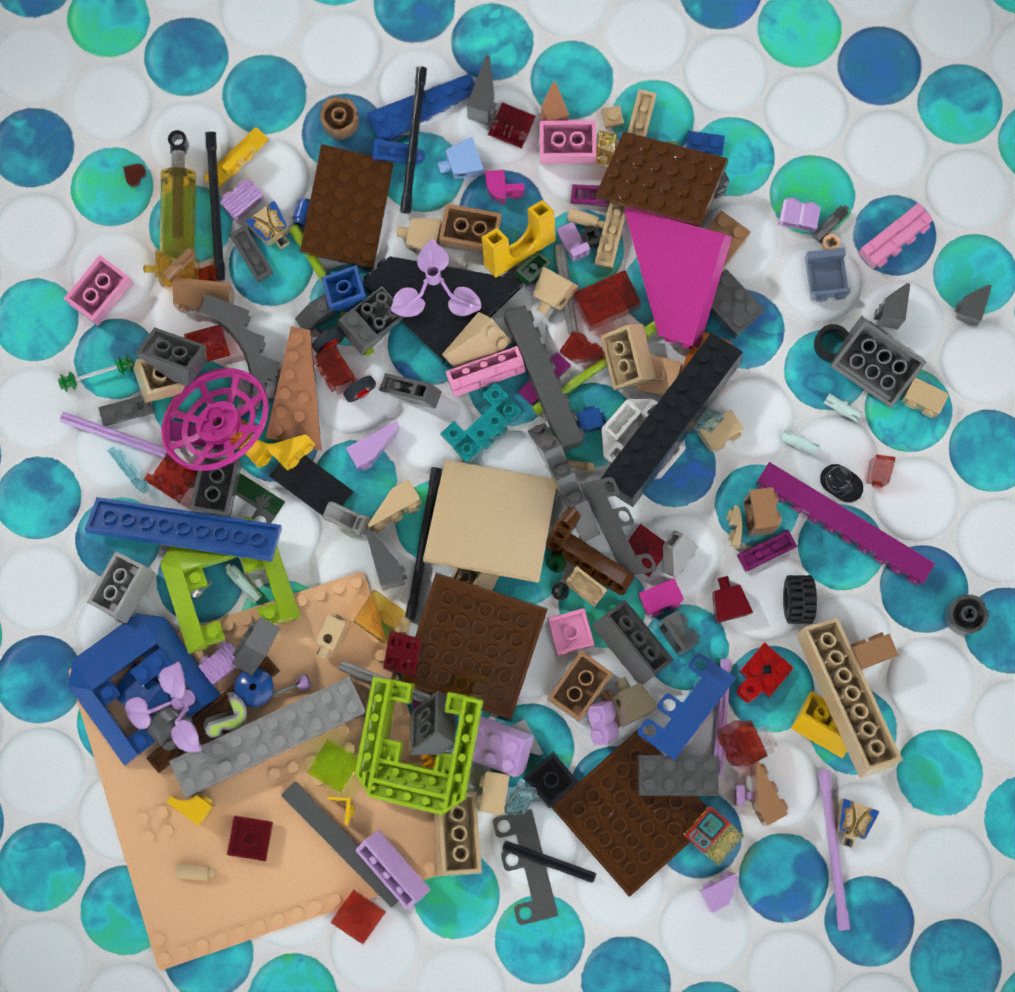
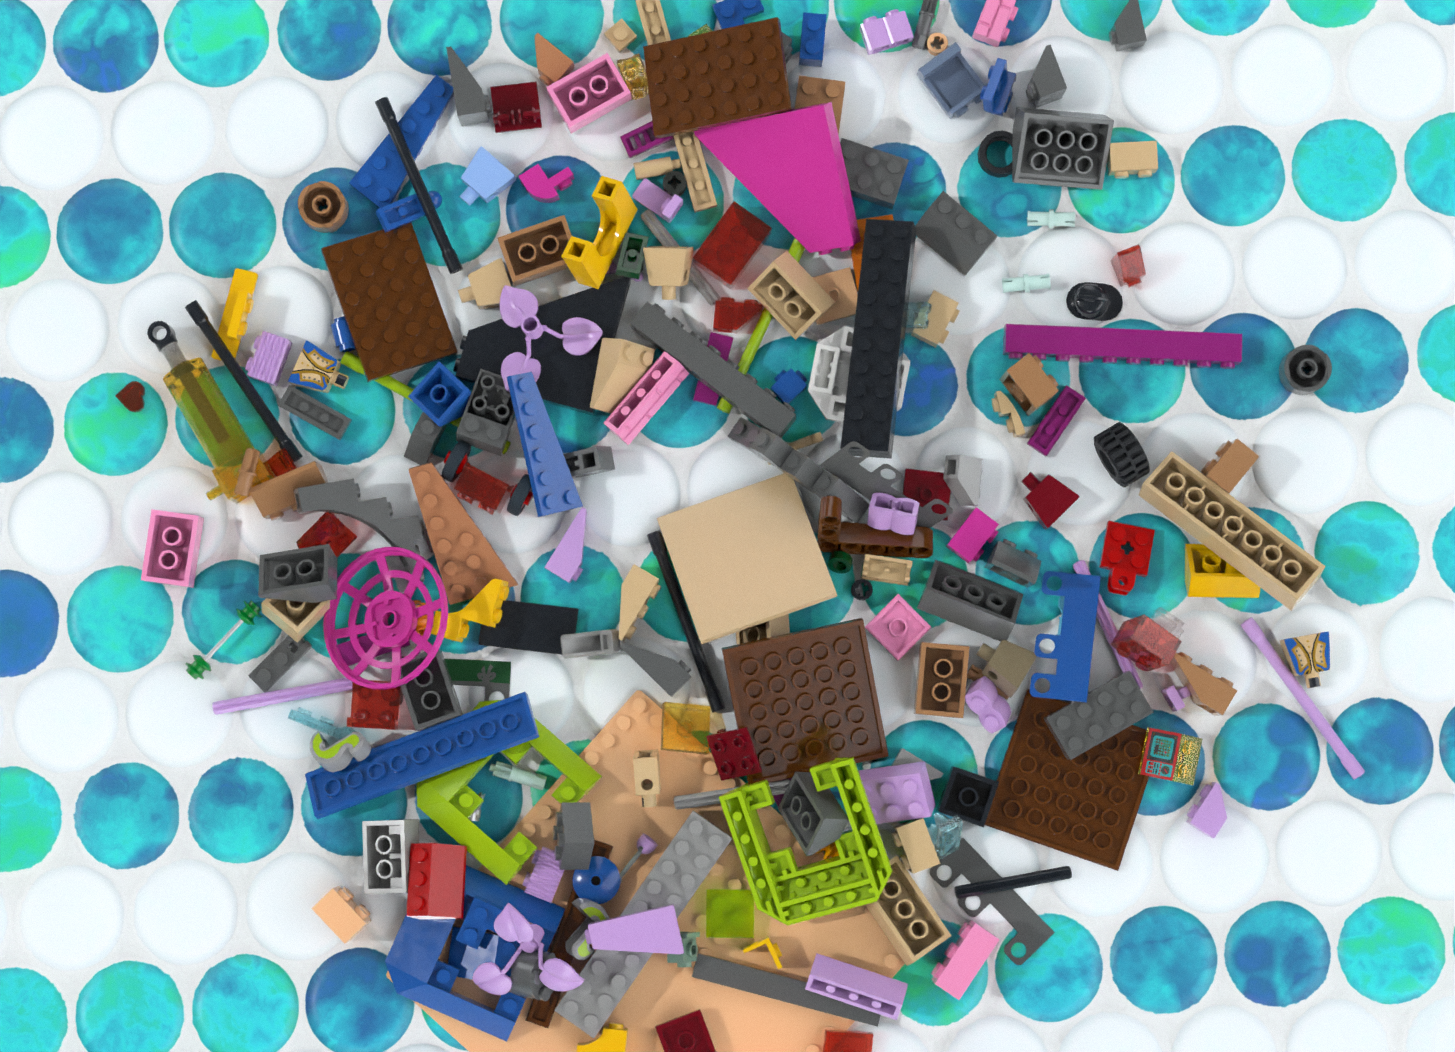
camera: 30 degrees left, 5 degrees up
teal bracket [440,382,522,463] -> none
none -> light grey animal [310,731,371,772]
none -> light nougat brick [311,886,372,944]
none -> slope [406,843,467,919]
none -> wing [507,371,583,517]
none -> lavender slope [584,904,684,954]
none -> sand green brick [667,932,700,967]
none -> blue brick [799,12,827,67]
none -> lavender brick [867,493,919,535]
none -> dark grey slope [915,191,997,276]
none -> bright pink brick [931,920,999,1000]
none -> blue slope [980,58,1016,117]

